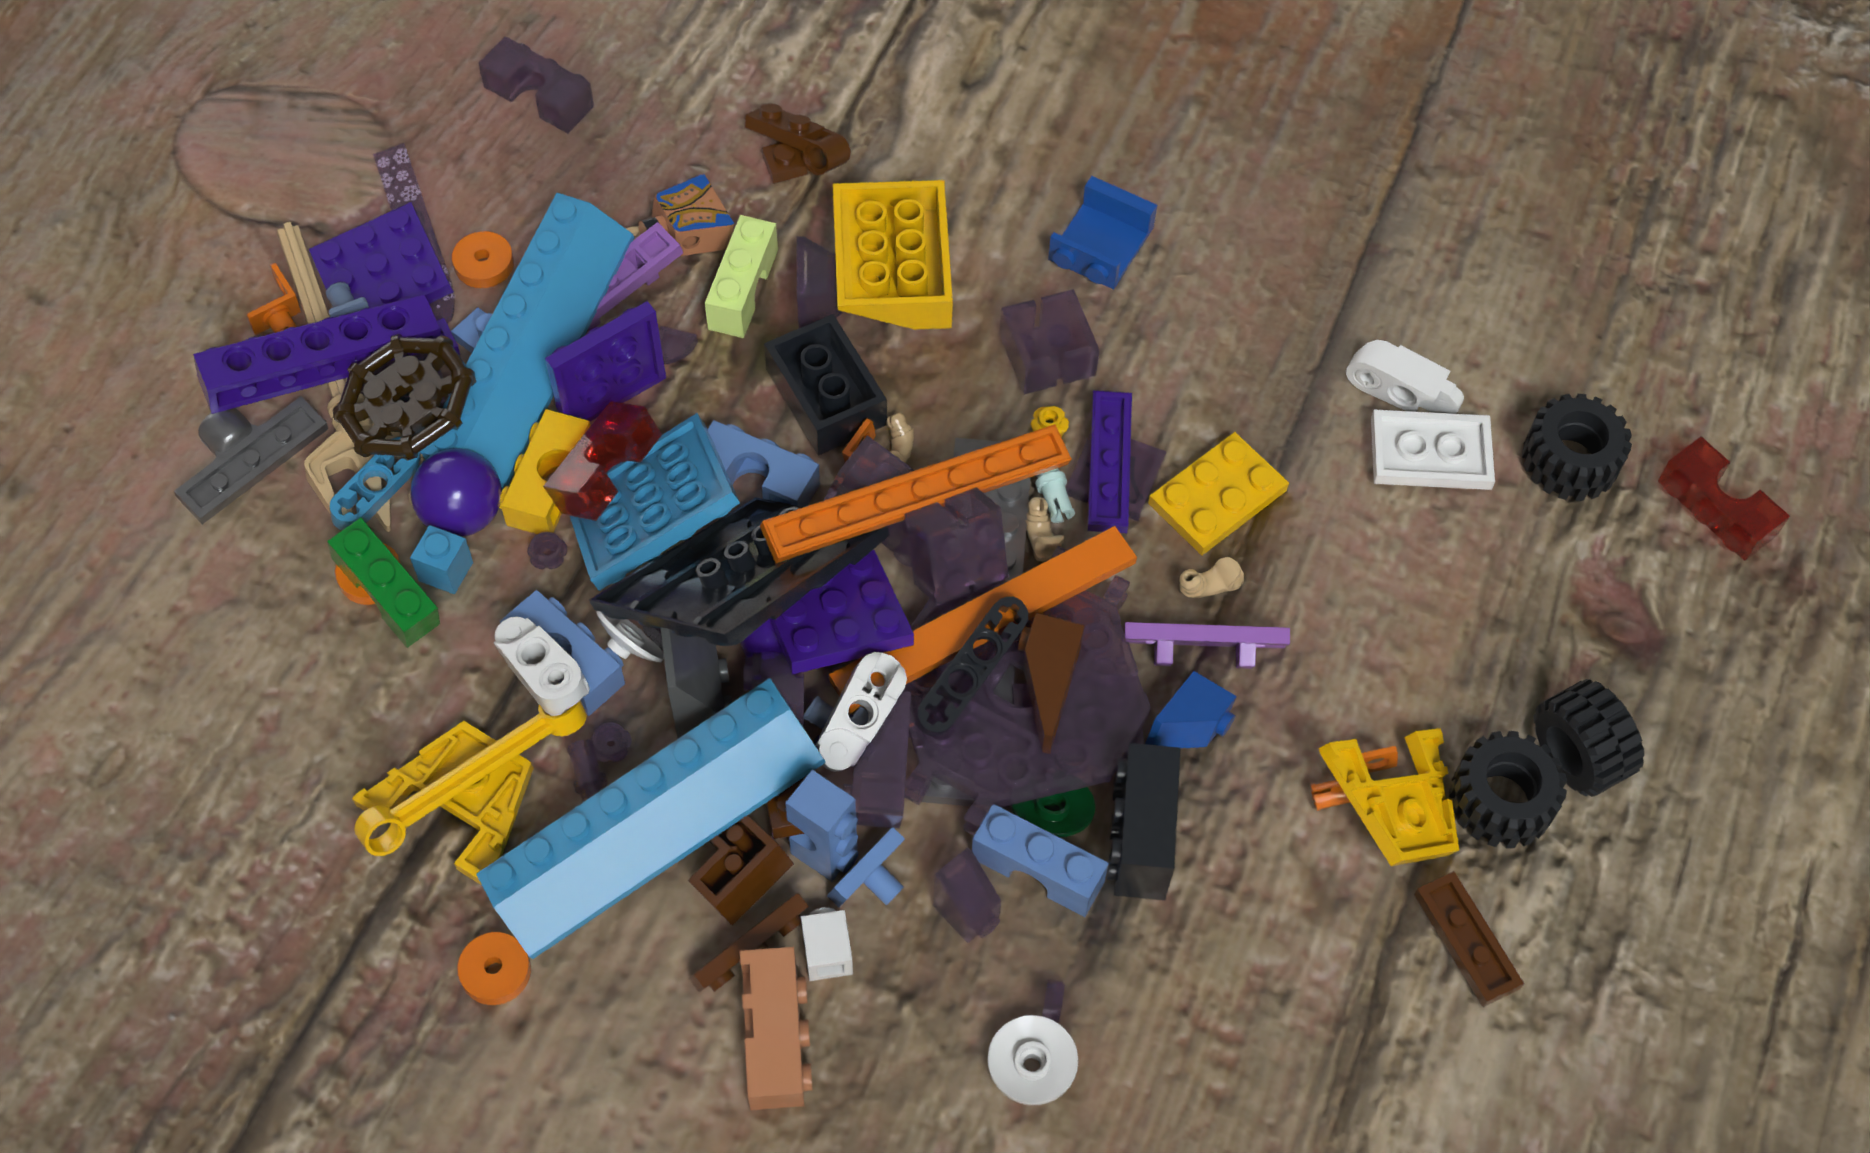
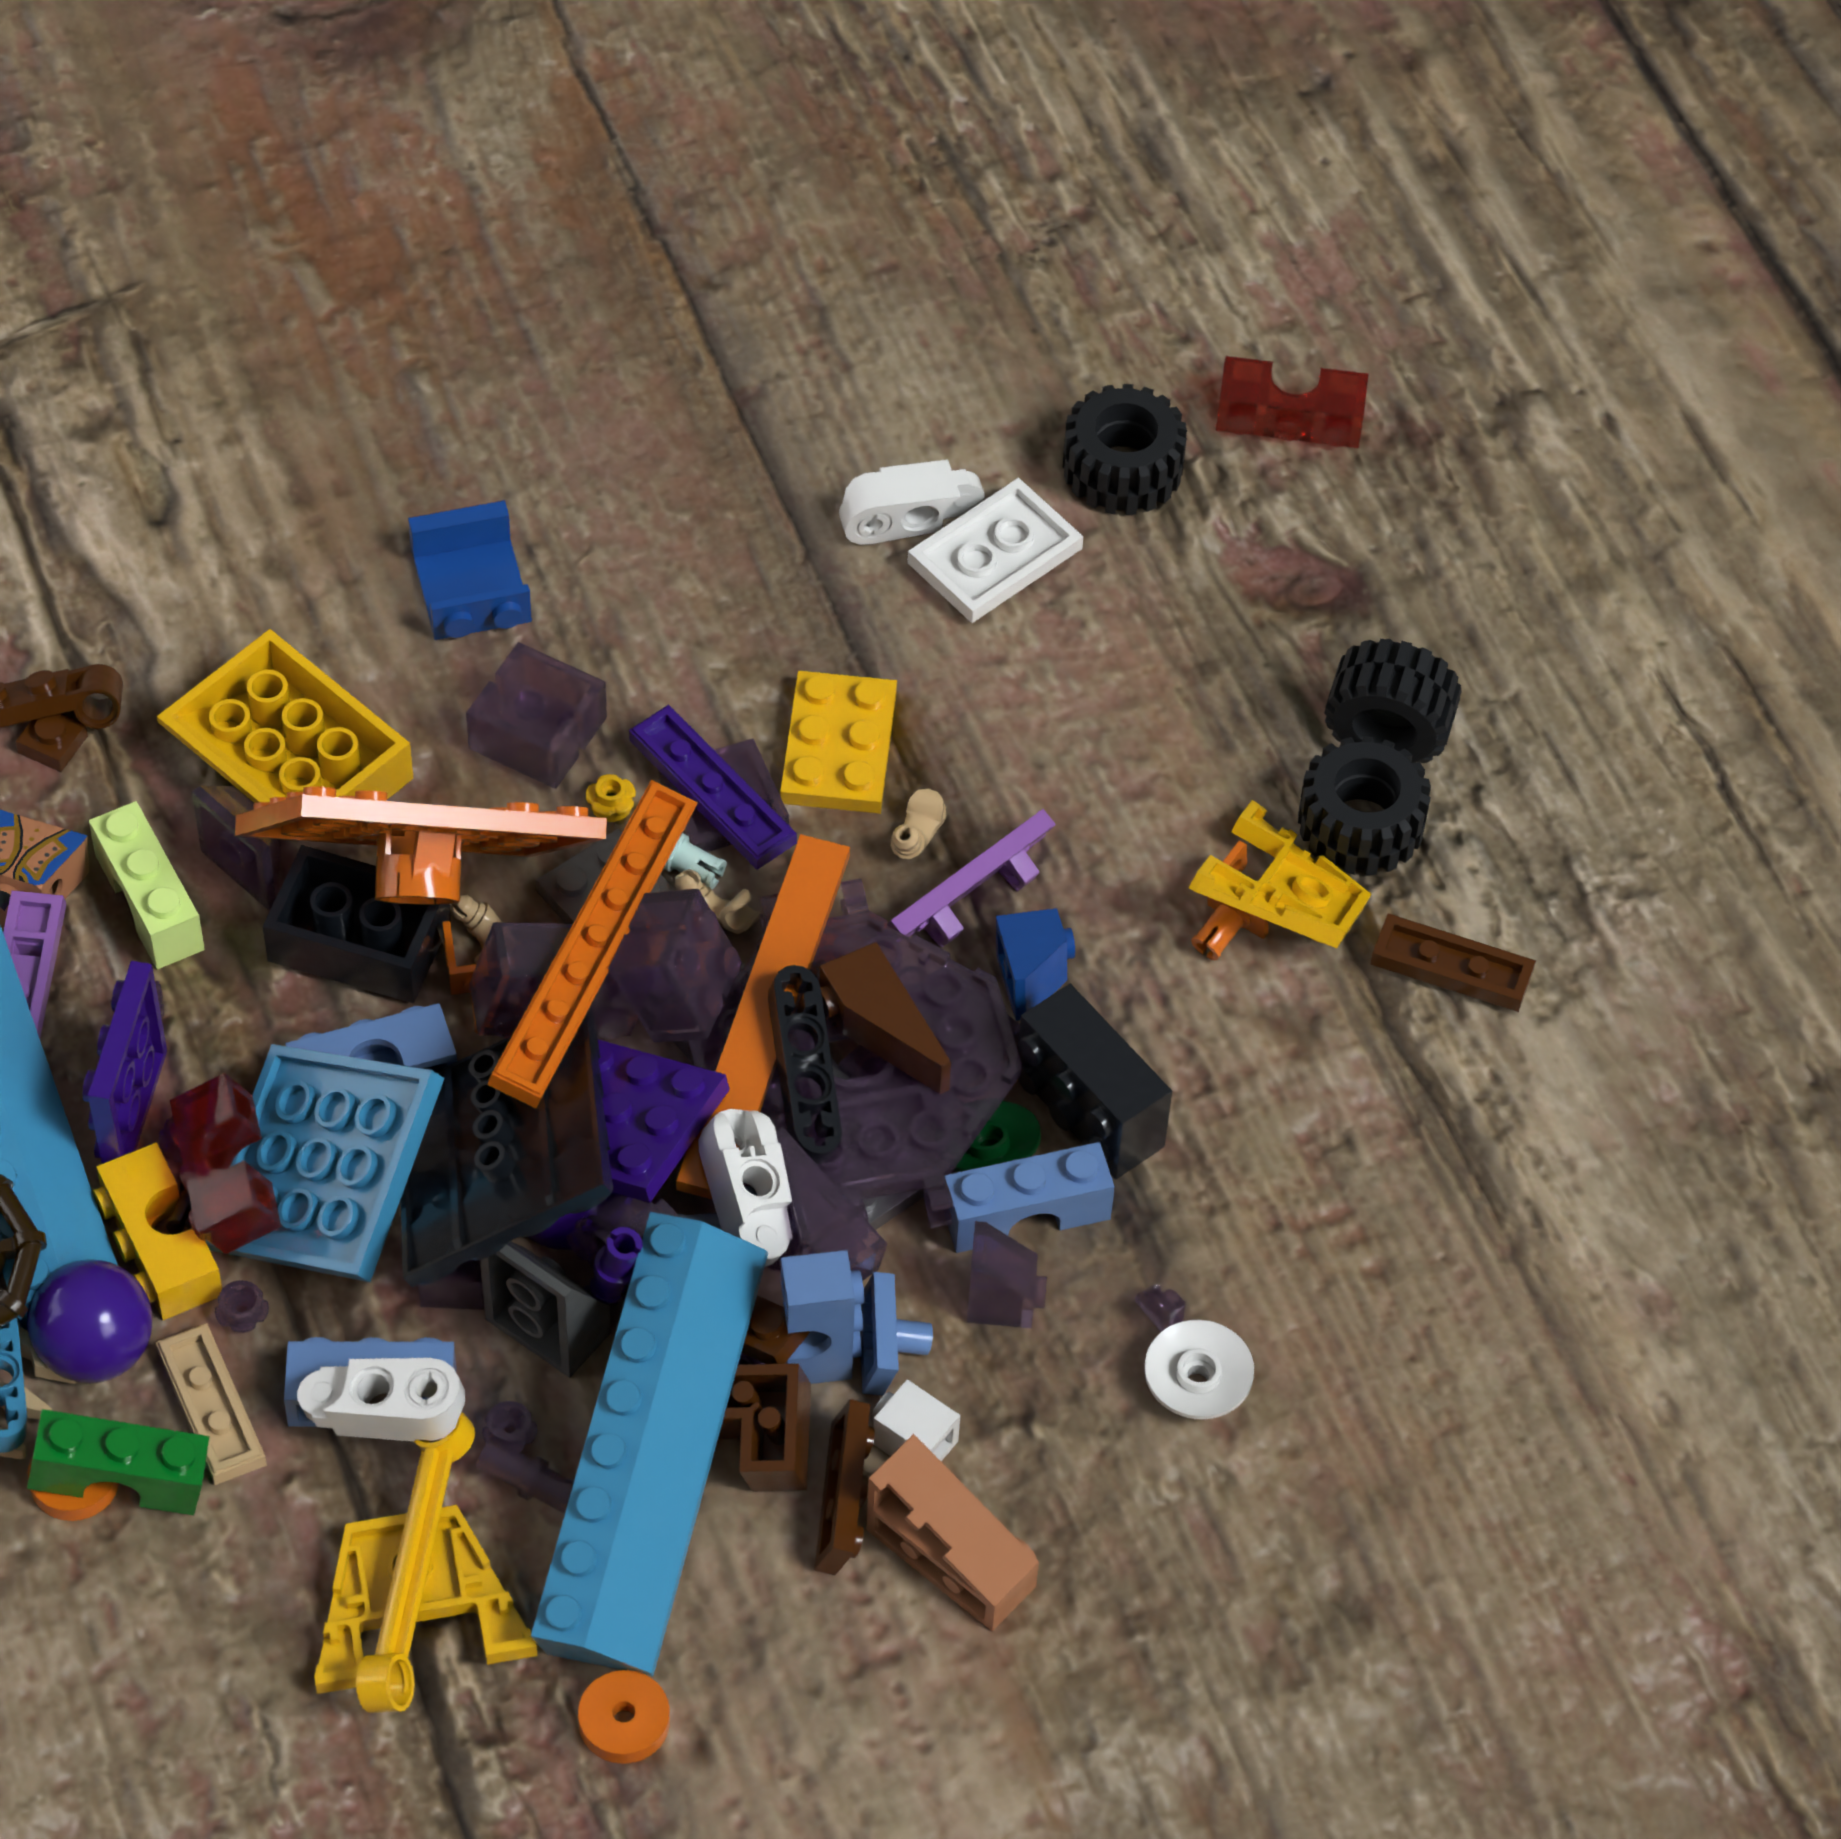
camera: 45 degrees left, 5 degrees down
dark azure brick [410,525,473,595] -> none
white dish [596,611,664,662] -> none
none -> tan tile [155,1323,267,1485]
none -> orange plate [235,786,607,905]
none -> dark purple pin [590,1227,642,1303]

